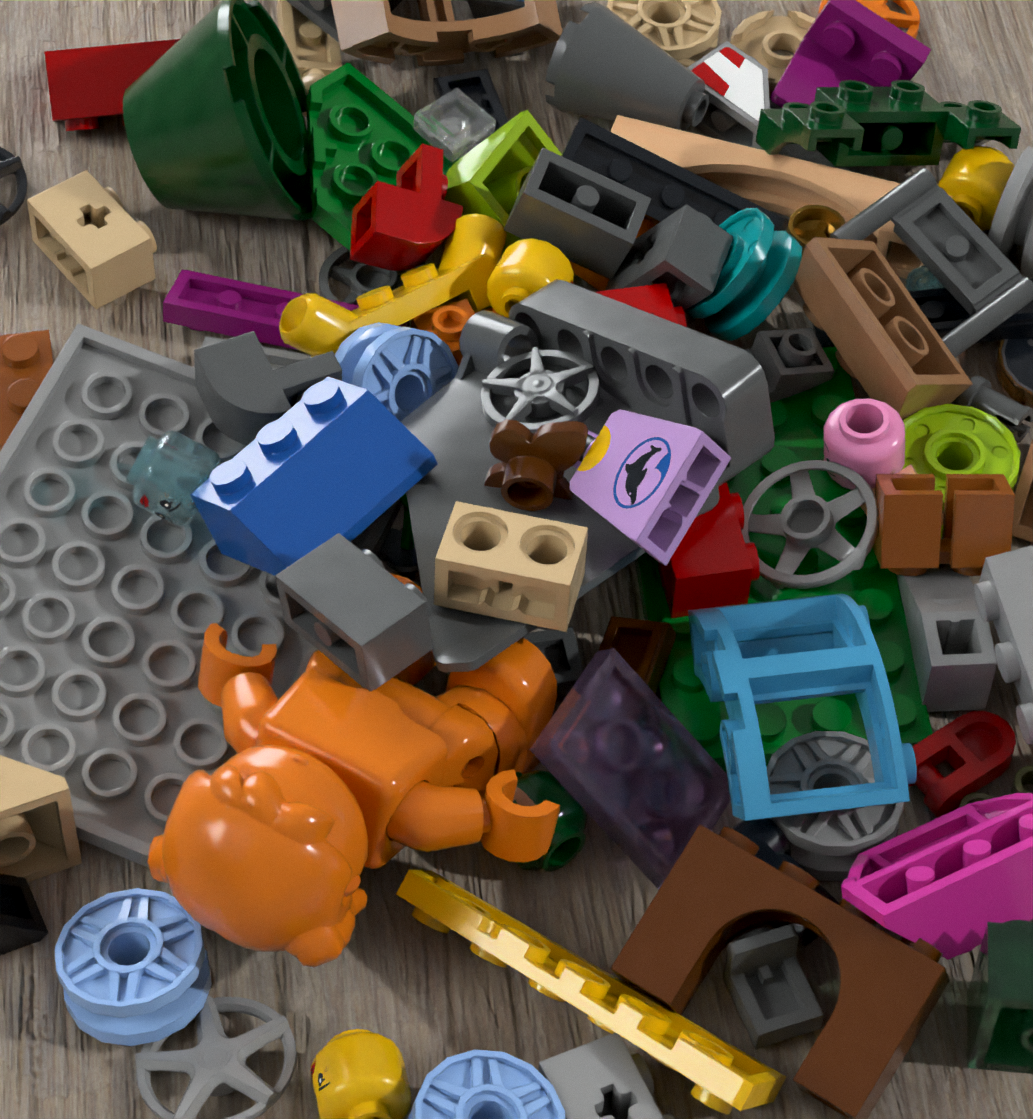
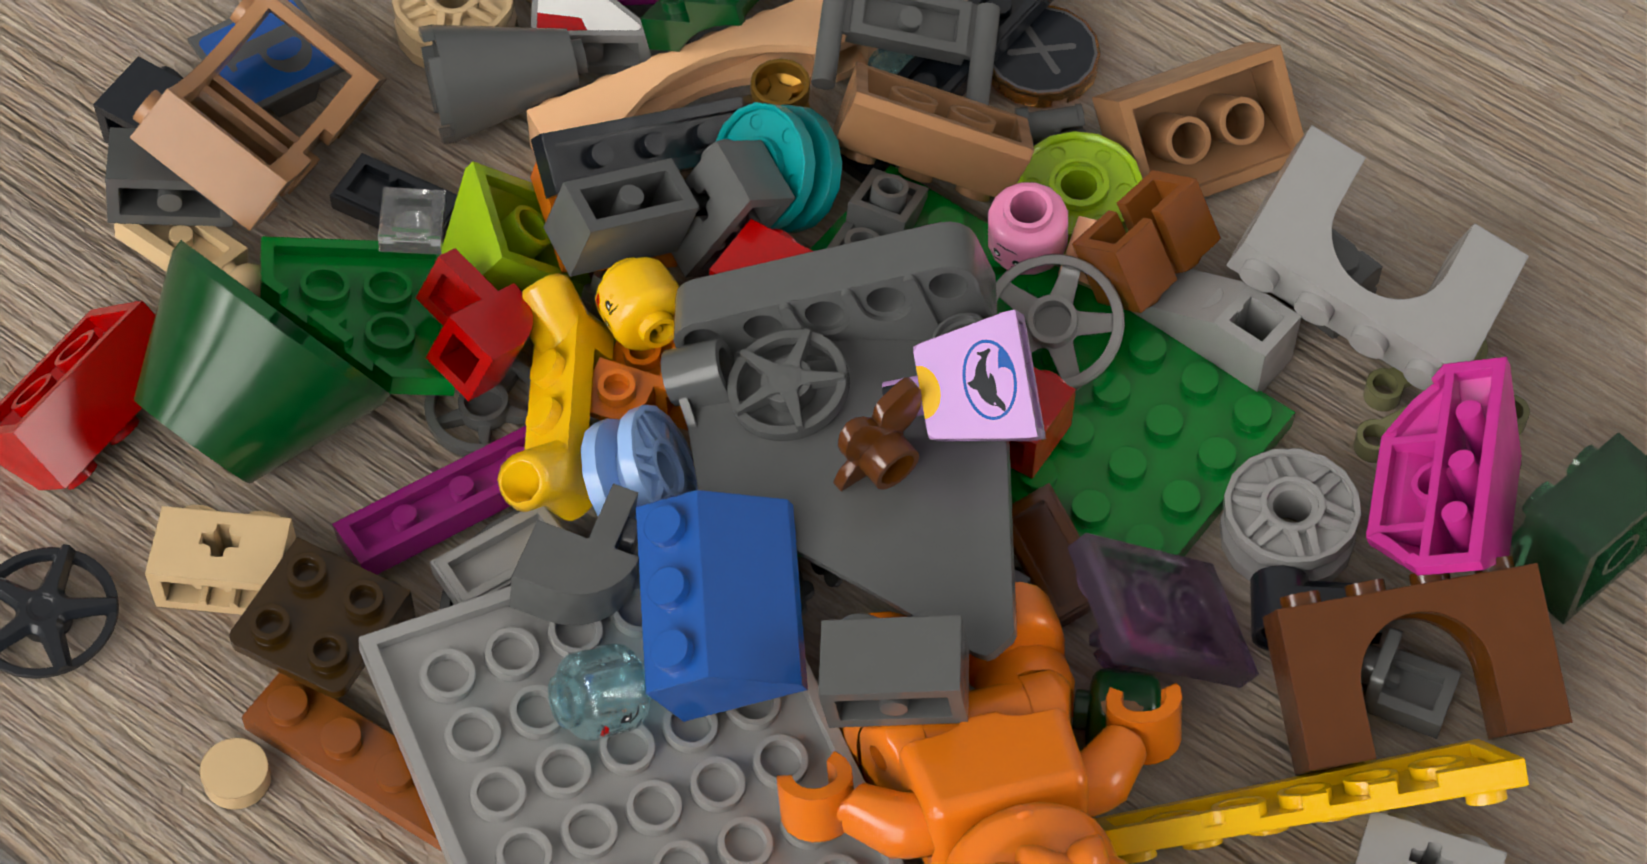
camera: 45 degrees left, 5 degrees up
tan brick [434,501,588,632] -> none
dark azure window [688,593,917,821] -> none
red plate [908,711,1016,818] -> none
none -> dark brown bracket [229,537,416,698]

